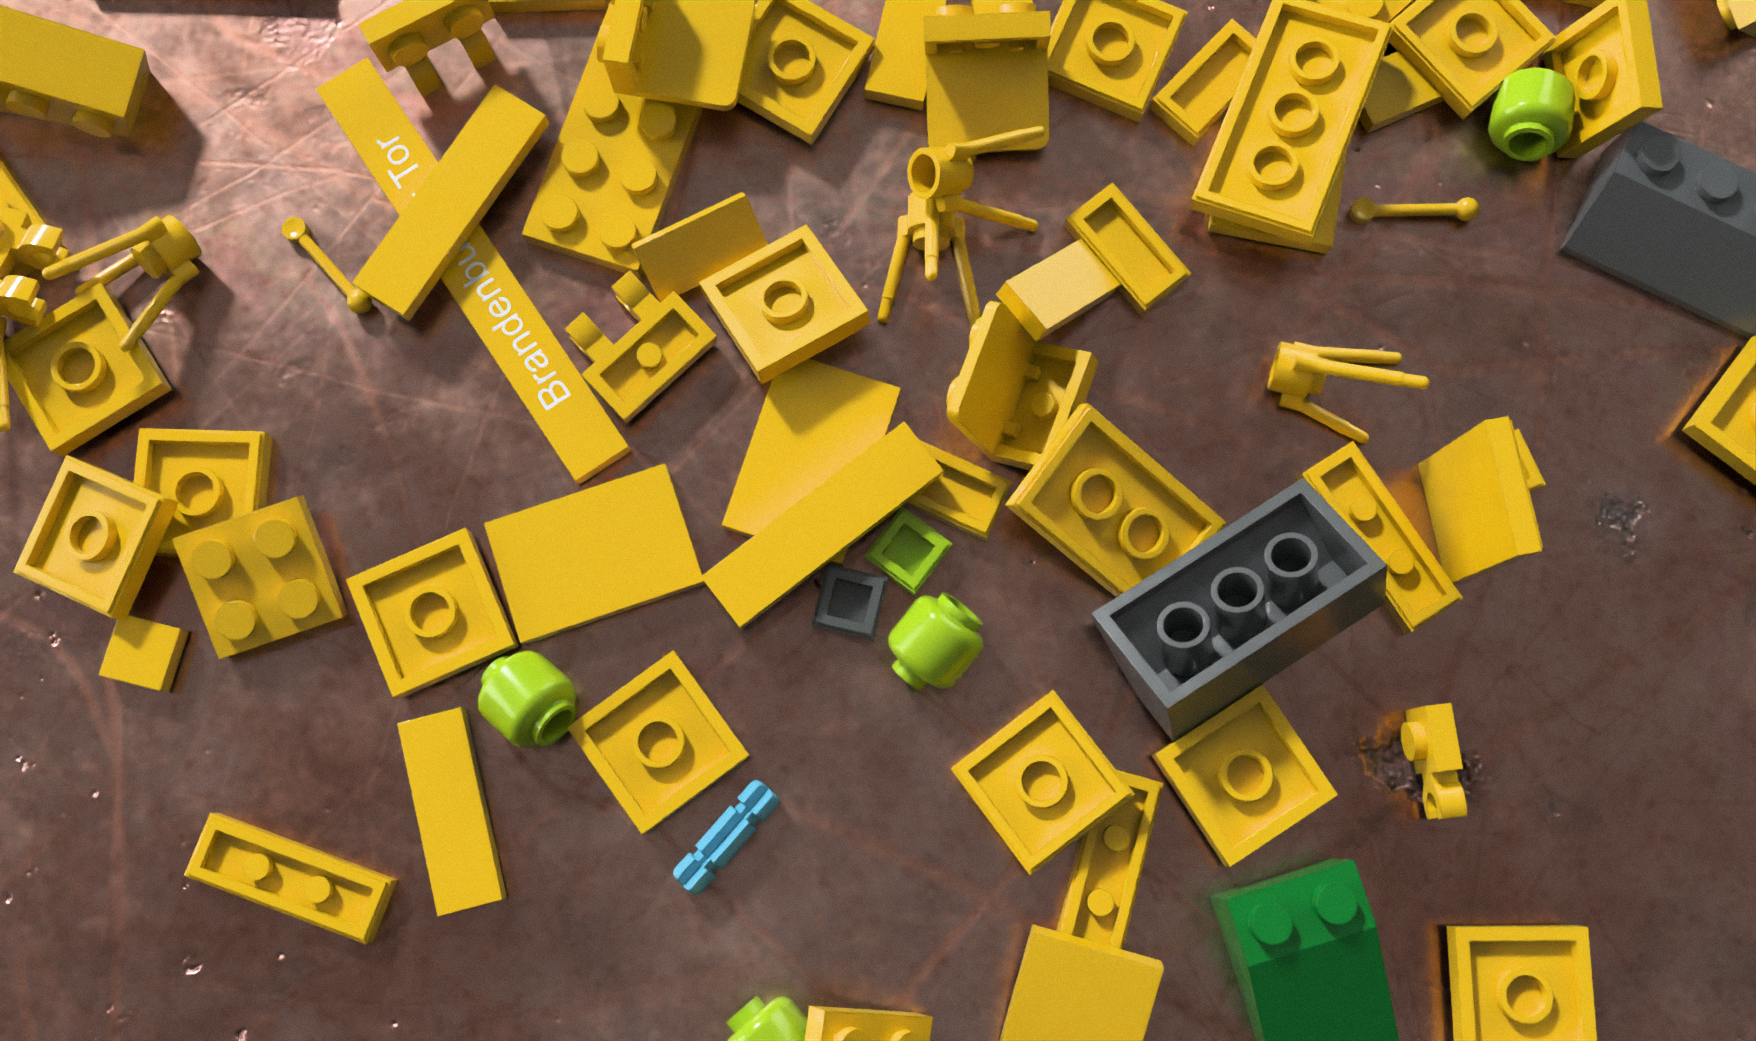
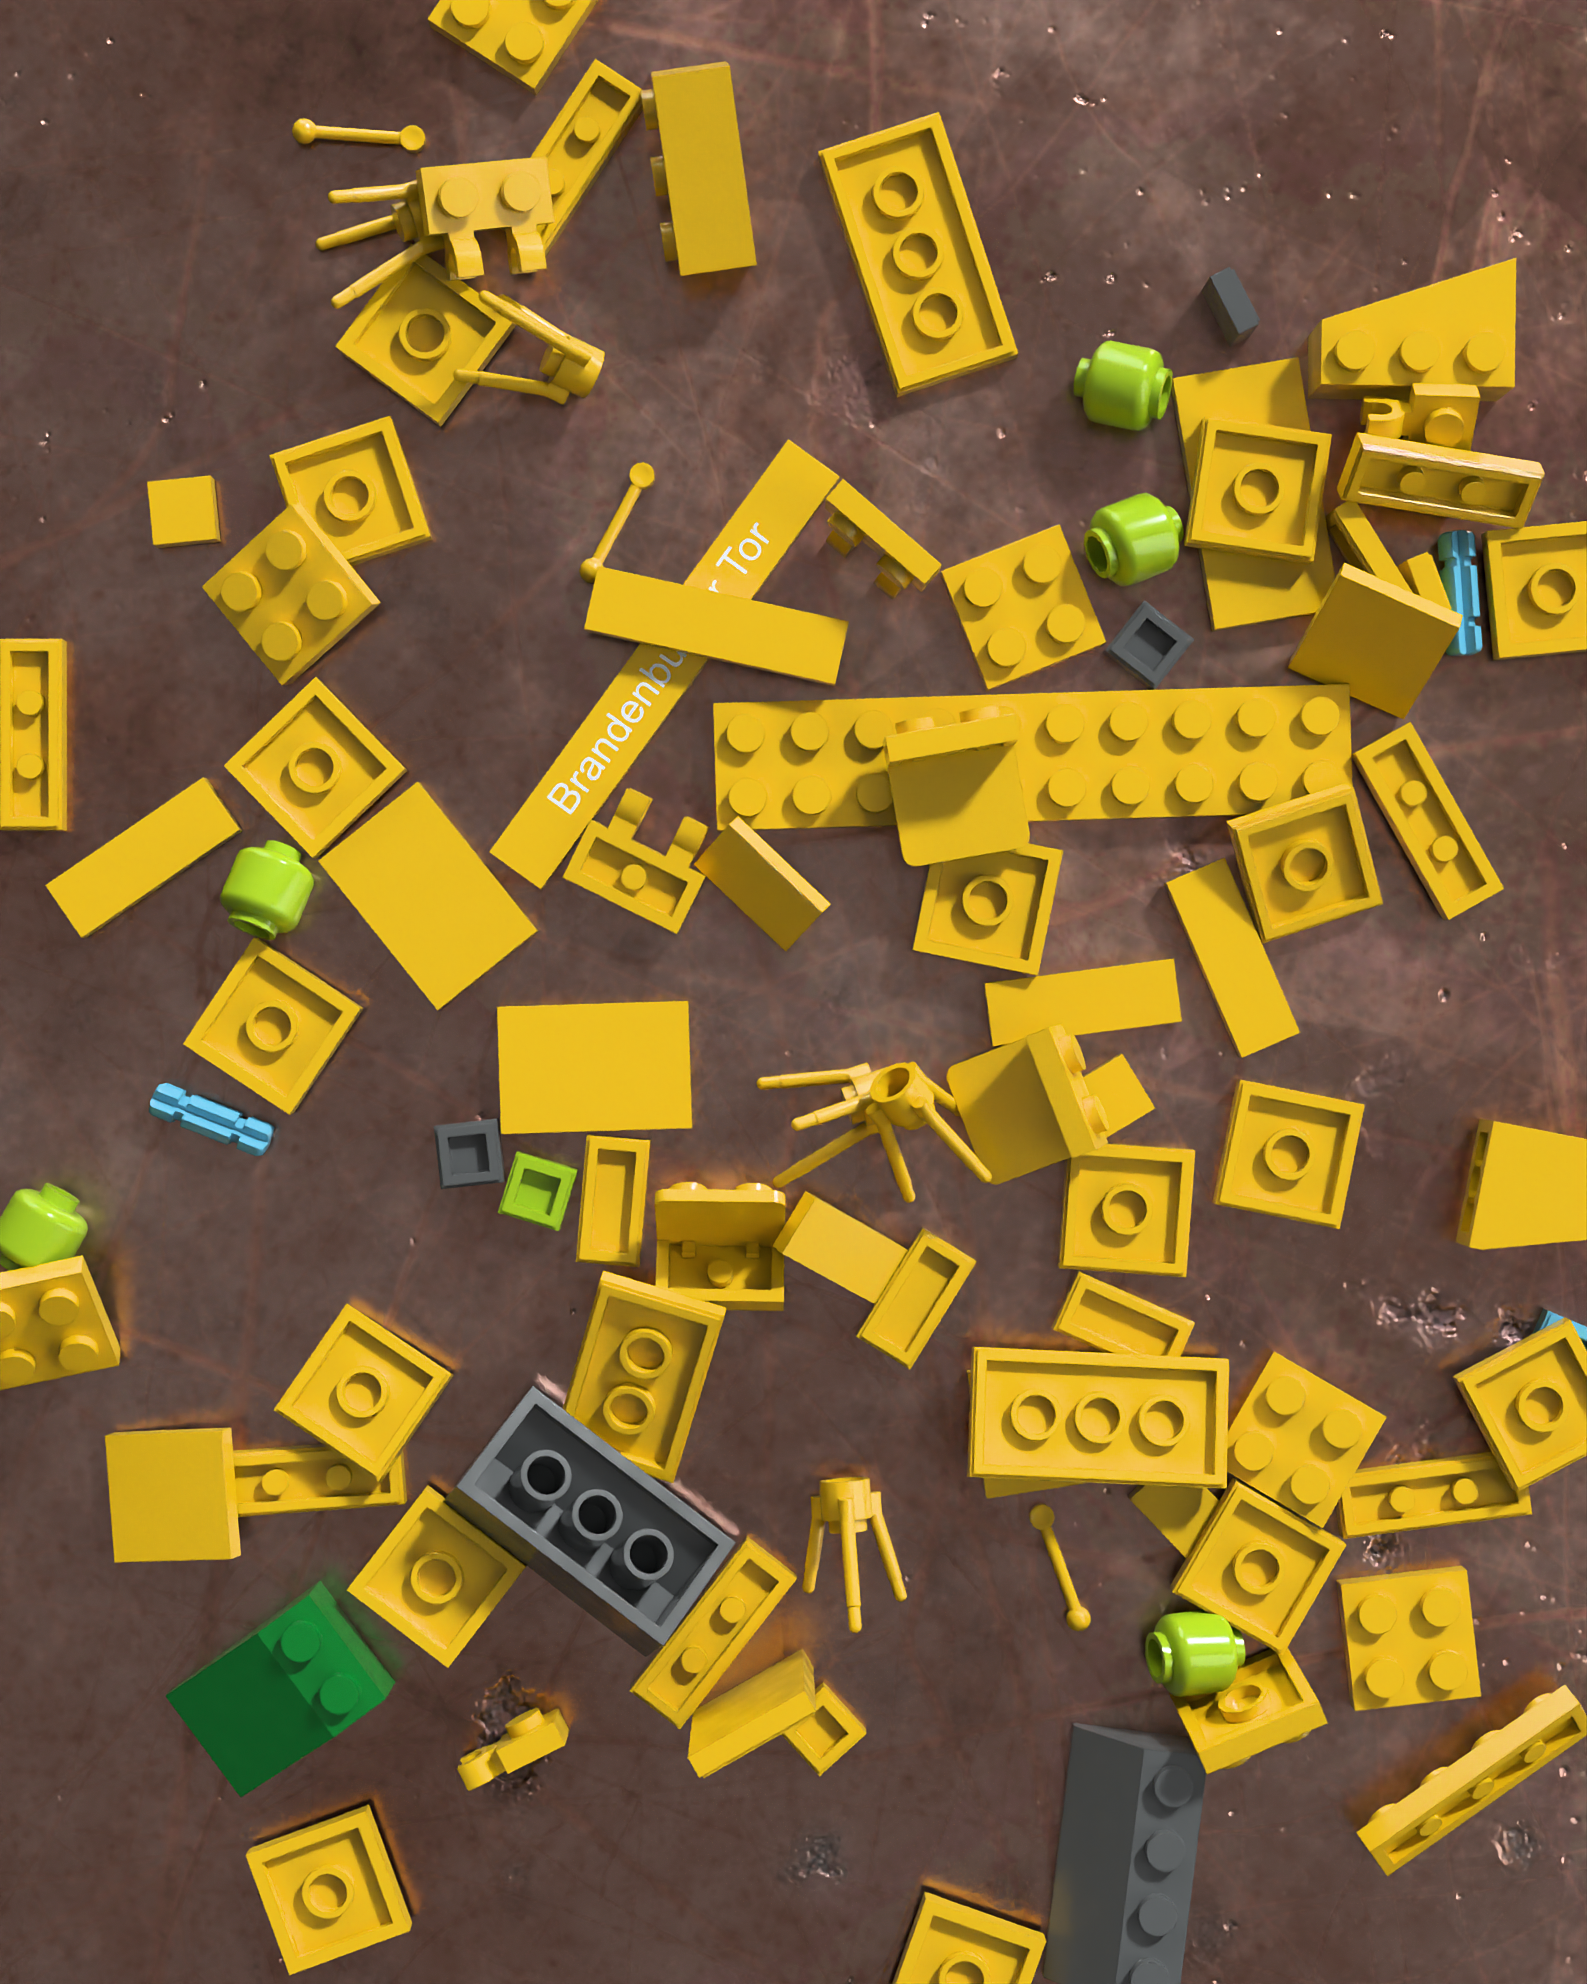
camera: 75 degrees right, 10 degrees up
yellow tile [13,455,179,620] -> none
yellow plate [699,224,871,384] -> none
yellow tile [700,422,944,630] -> none
lime head [888,592,984,690] -> none

